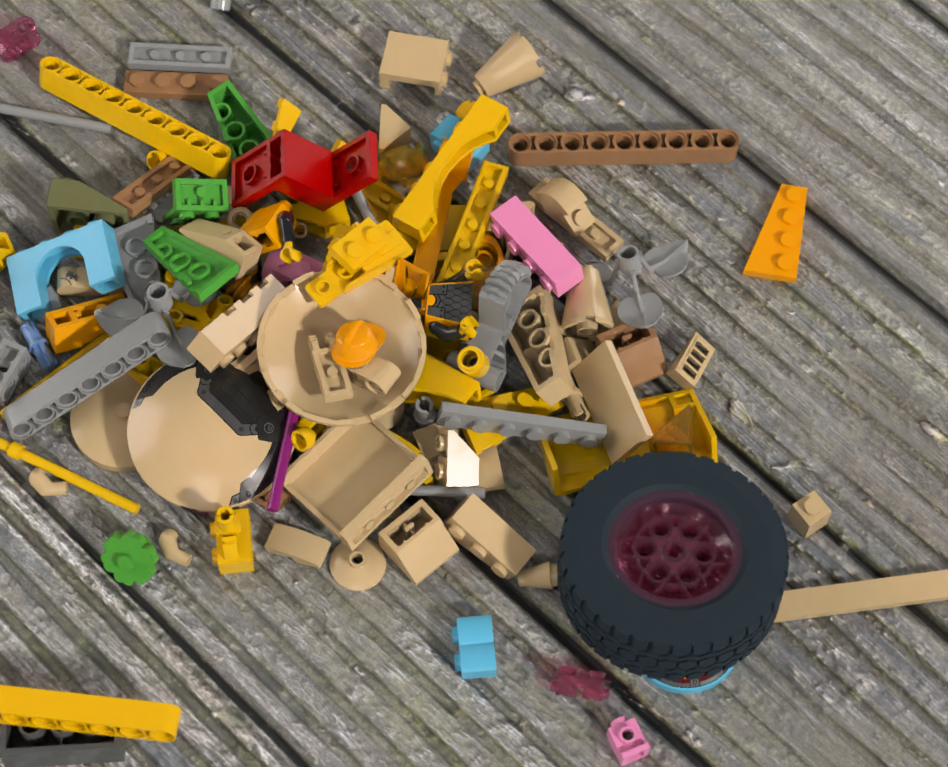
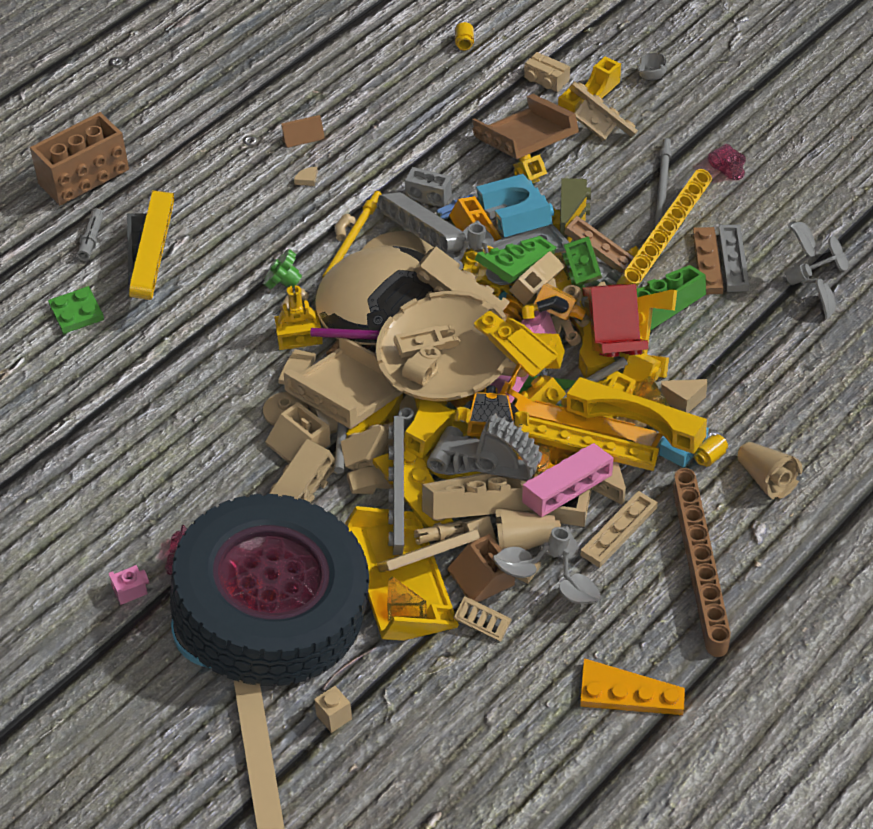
camera: 90 degrees right, 15 degrees down
yellow hinge [291,427,316,452] -> none
yellow bracket [325,217,392,275] -> none
light orange piece [331,320,386,368] -> none
tan panel [379,31,453,96] -> none
medium azure brick [451,615,497,680] -> none
yellow brick [457,346,490,378] -> none
tan brick [535,178,596,237] -> none

